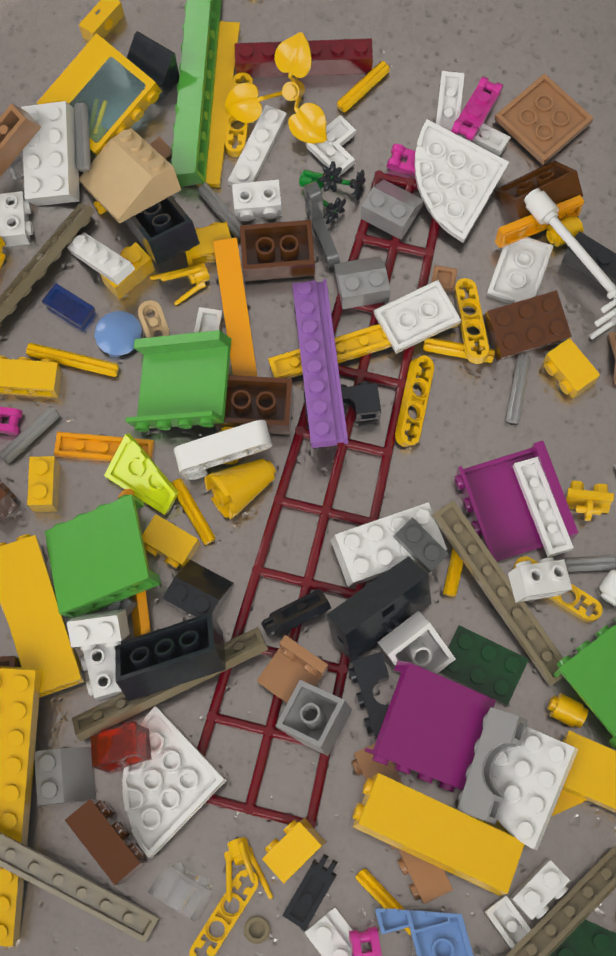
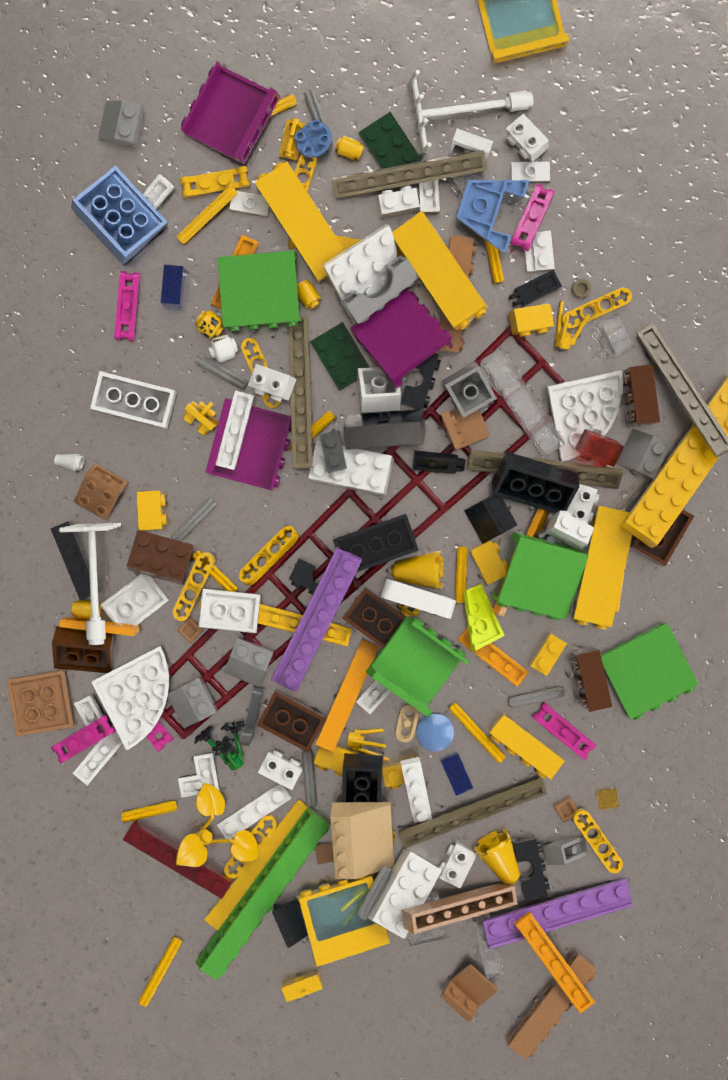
camera: 150 degrees left, 15 degrees up
none -> black brick [333,514,419,572]
none -> clear brick [480,347,565,459]

